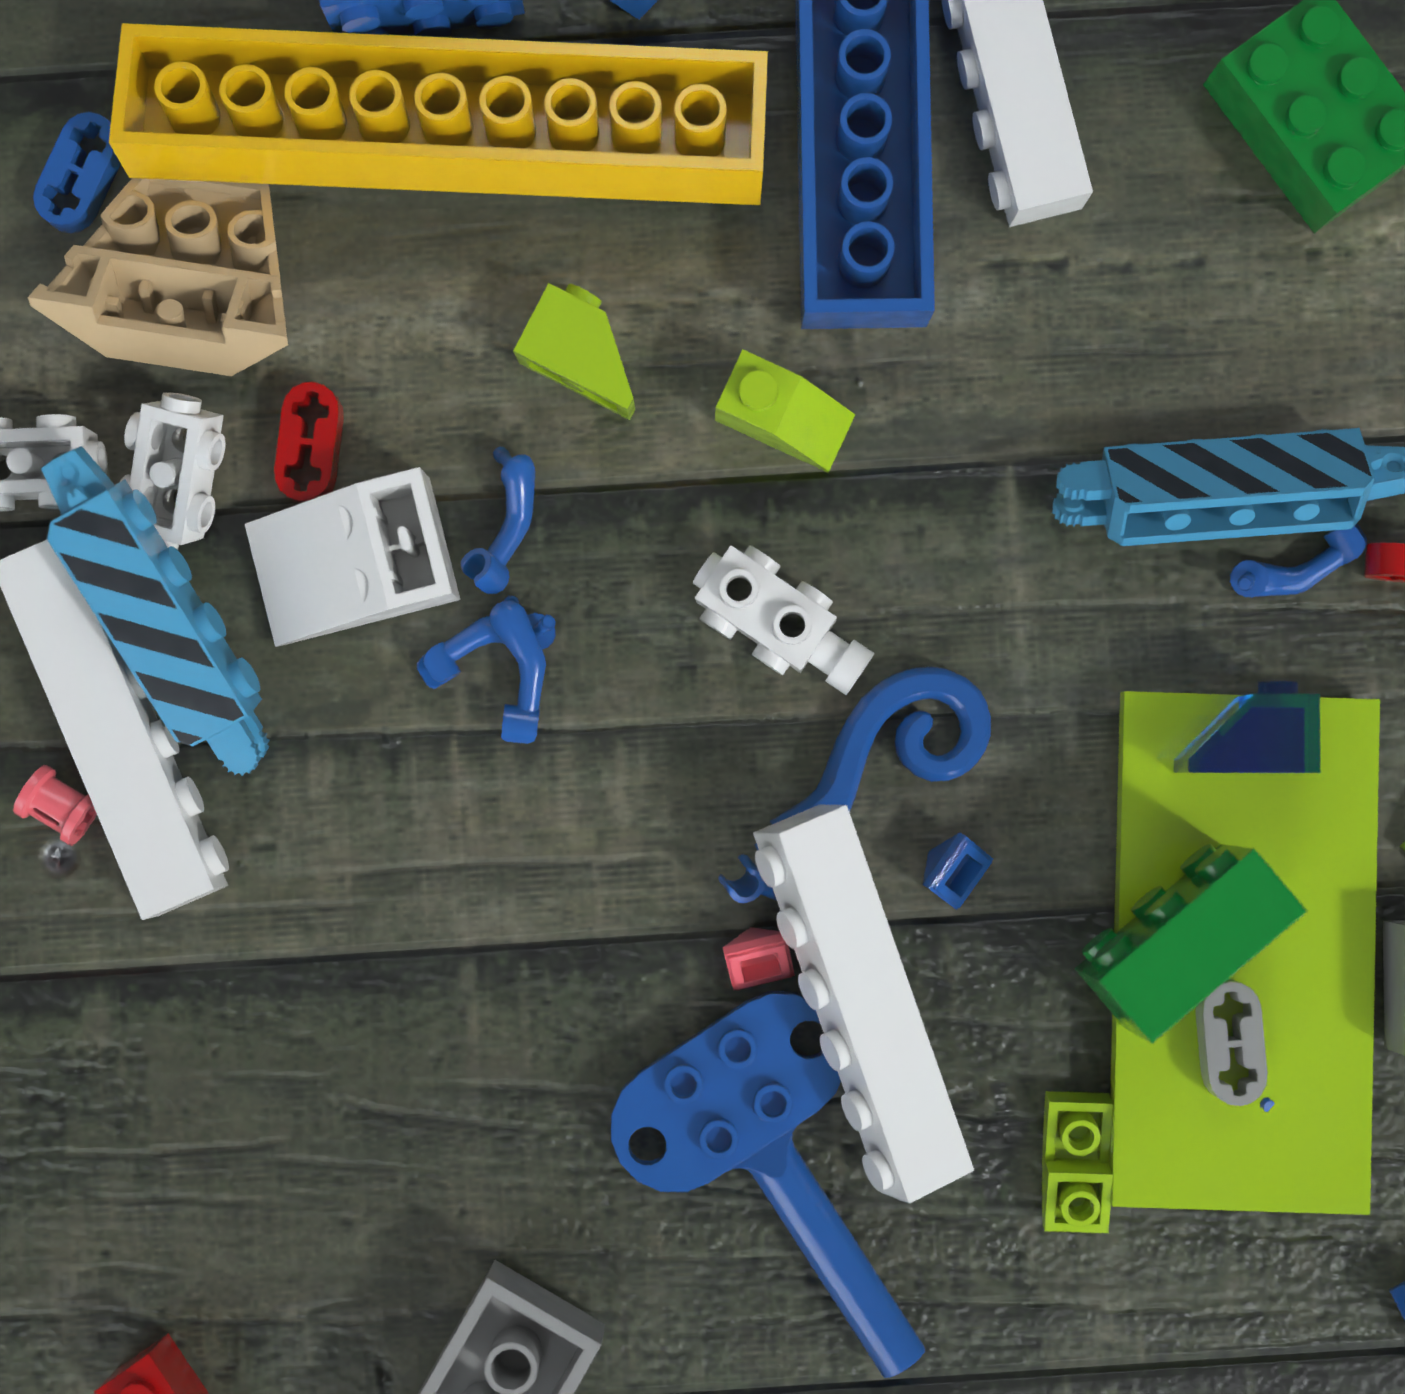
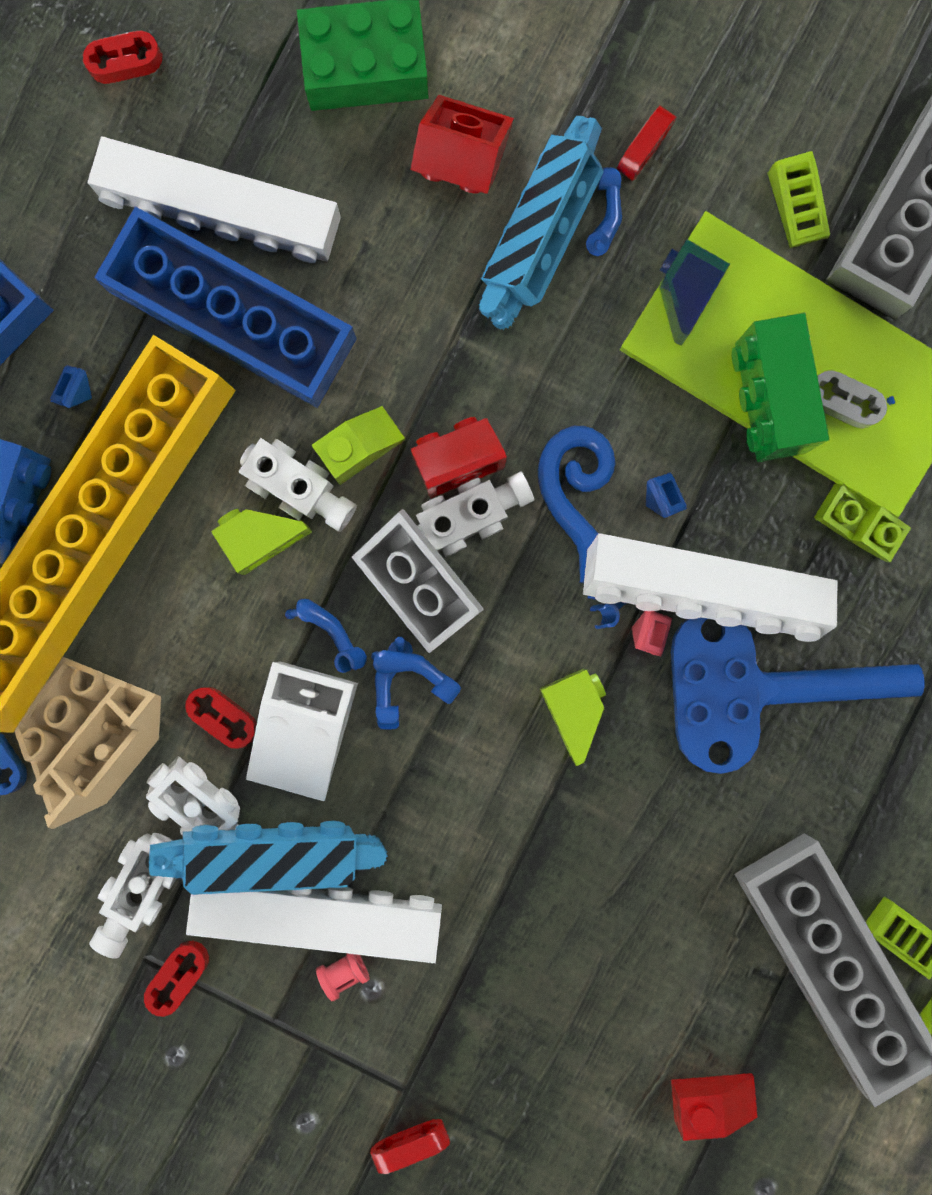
camera: 60 degrees left, 0 degrees up
none -> white brick [239,438,357,532]
none -> light grey slope [352,509,484,653]
none -> red slope [410,95,514,194]
none -> red slope [411,417,507,499]
none -> lime slope [540,669,606,766]

